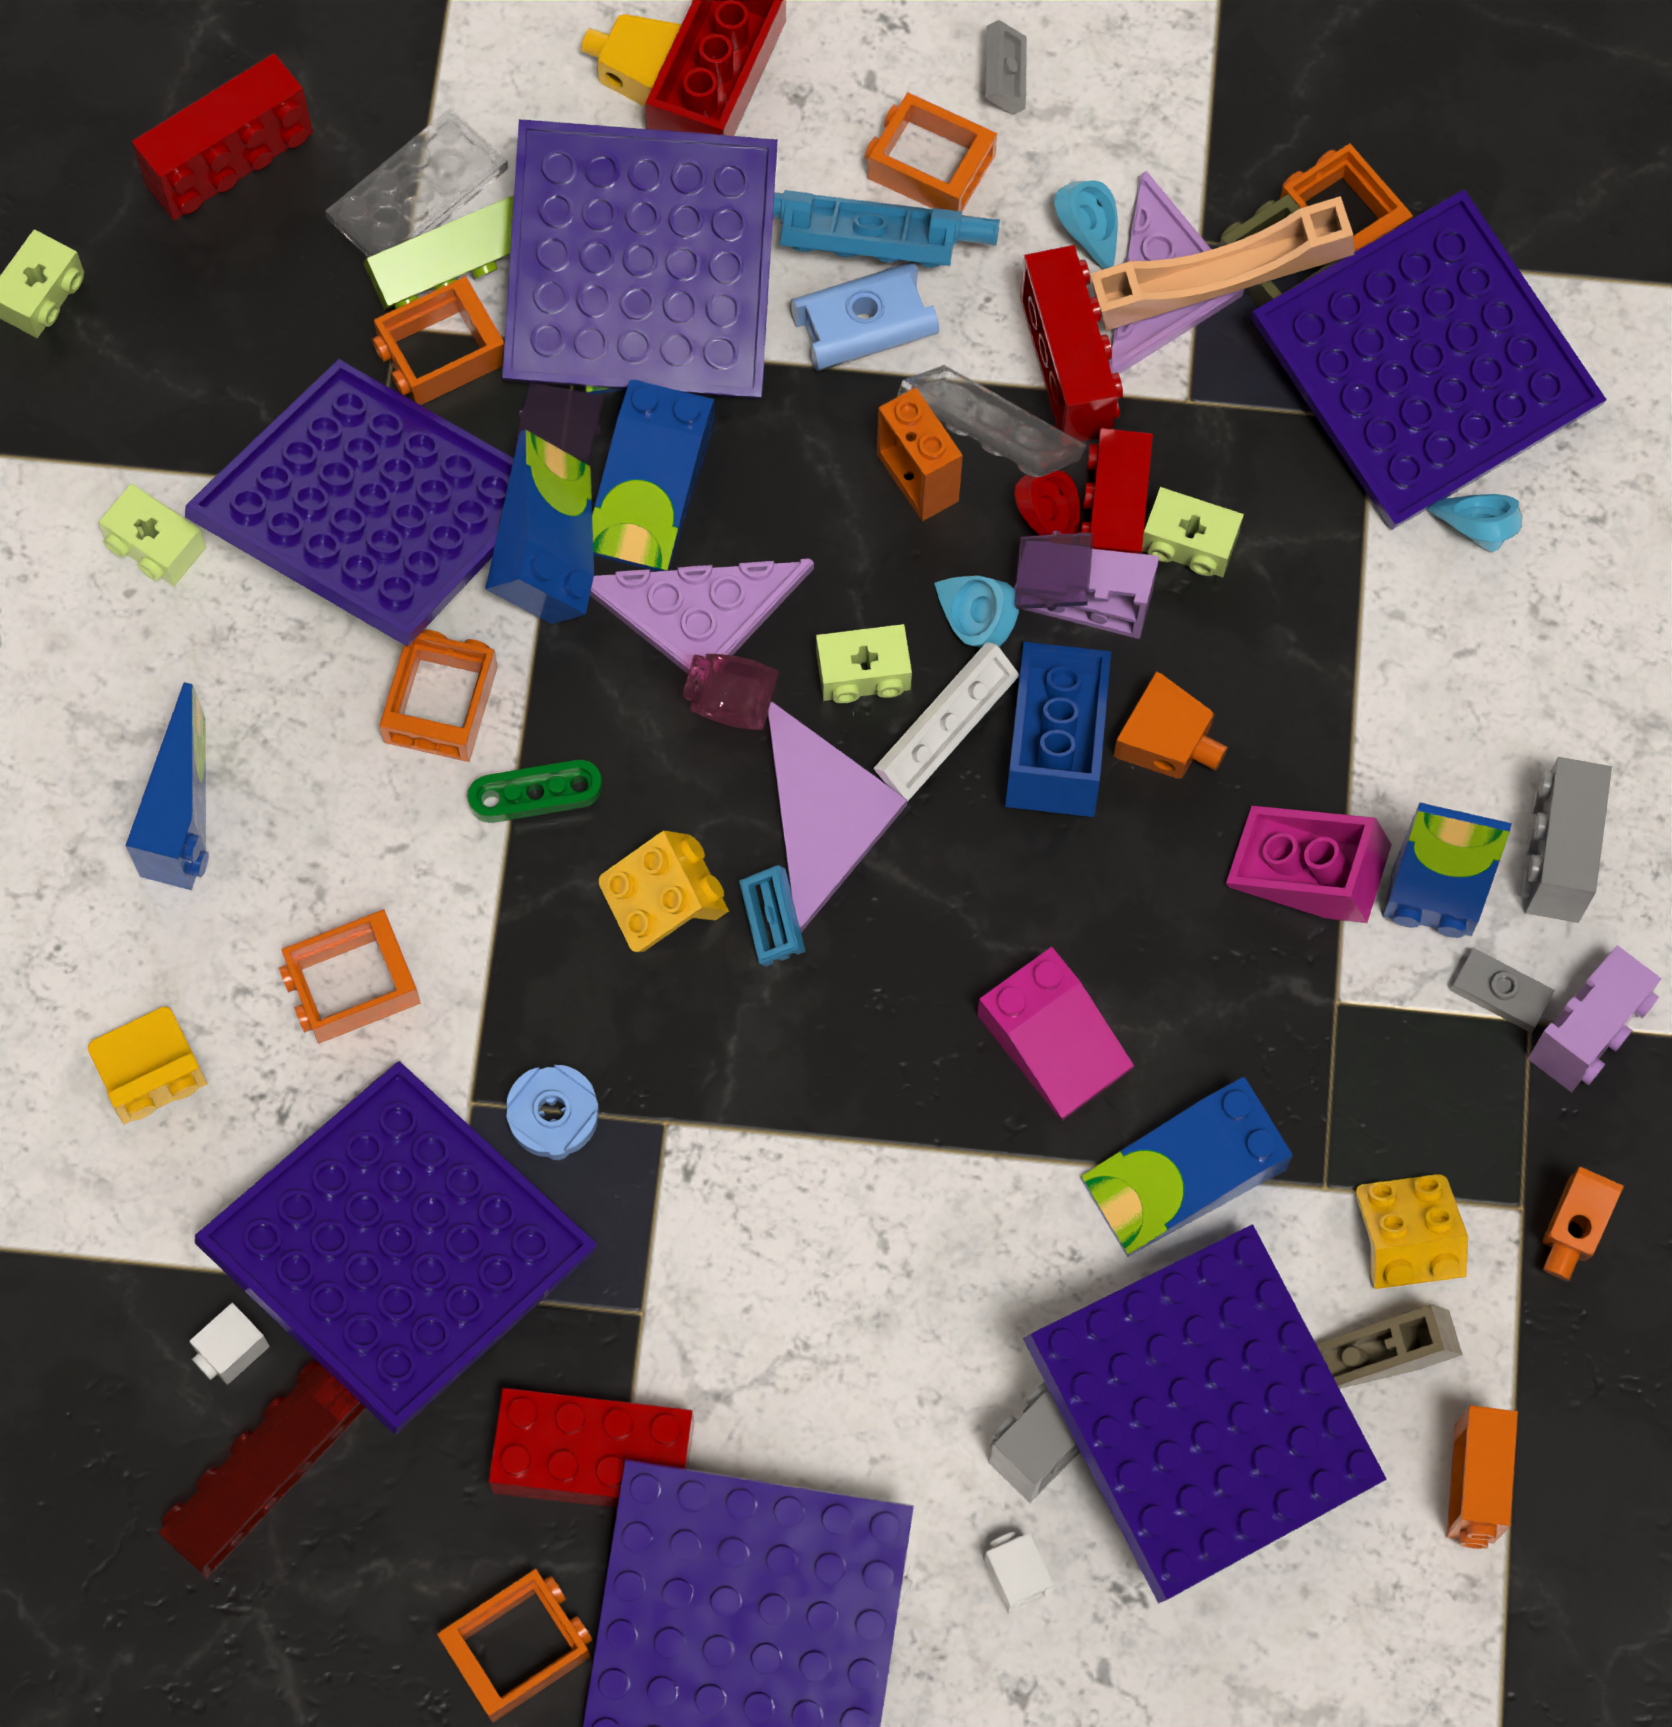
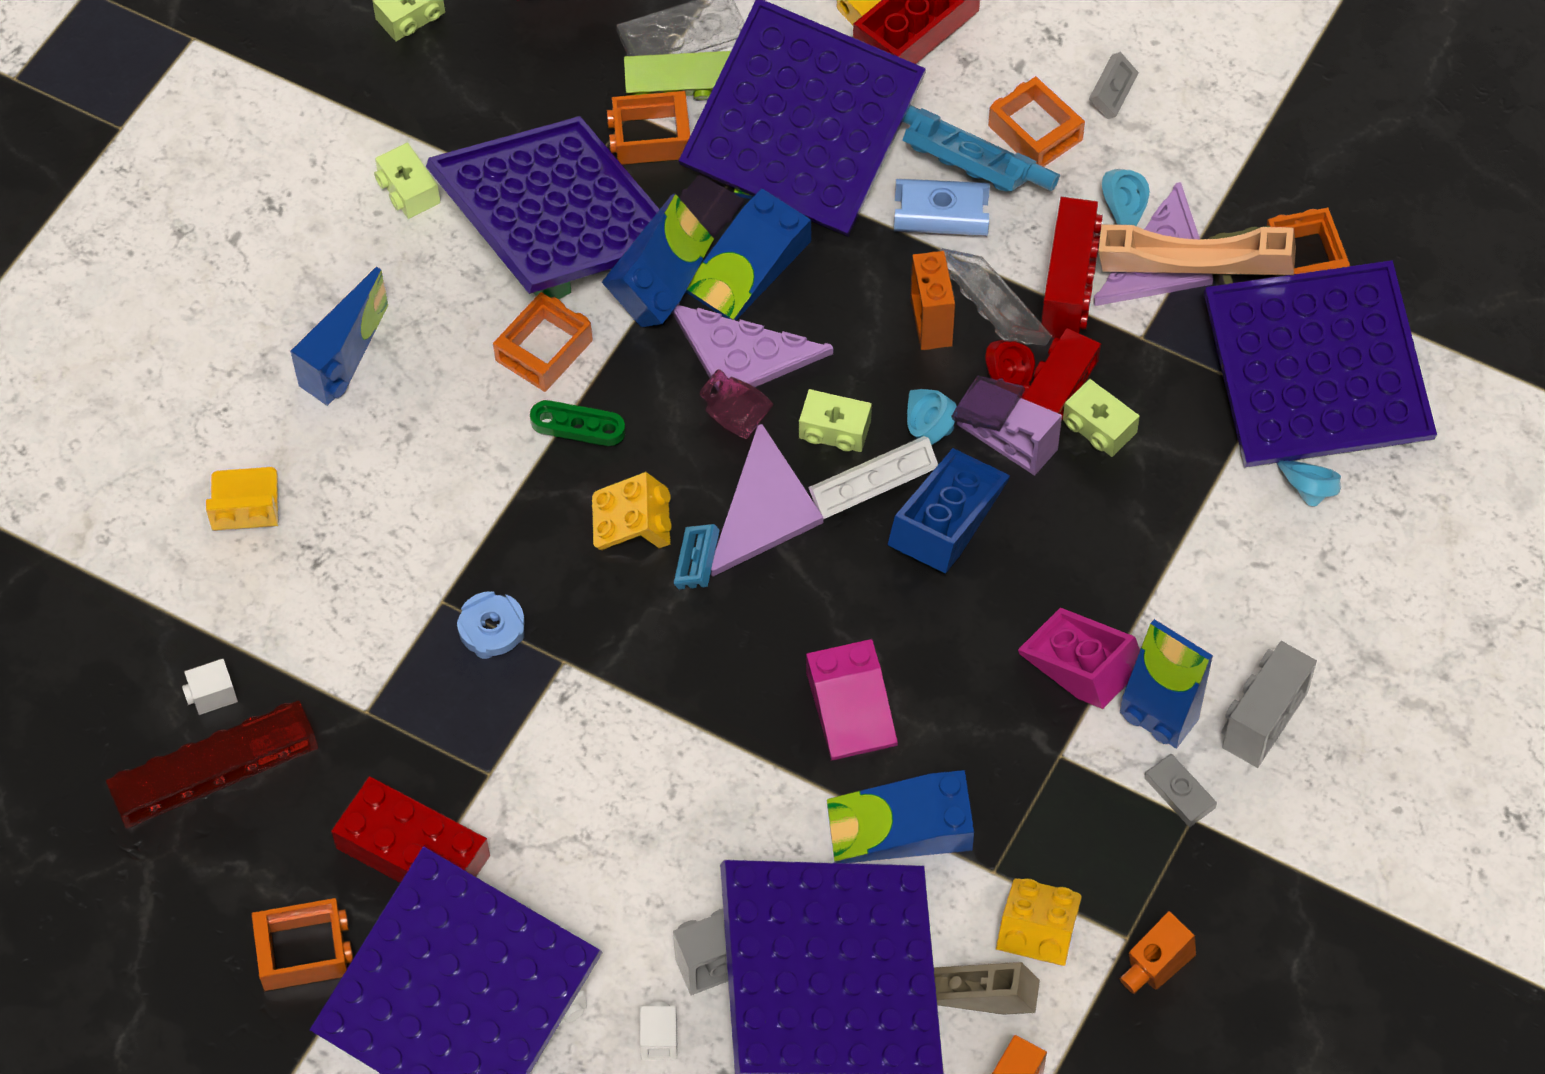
camera: 25 degrees right, 10 degrees down
dark purple plate [194,1061,597,1435] -> none
orange window [278,909,421,1044] -> none
orange torso [1113,671,1228,779] -> none
lavender wedge [1528,945,1662,1093] -> none

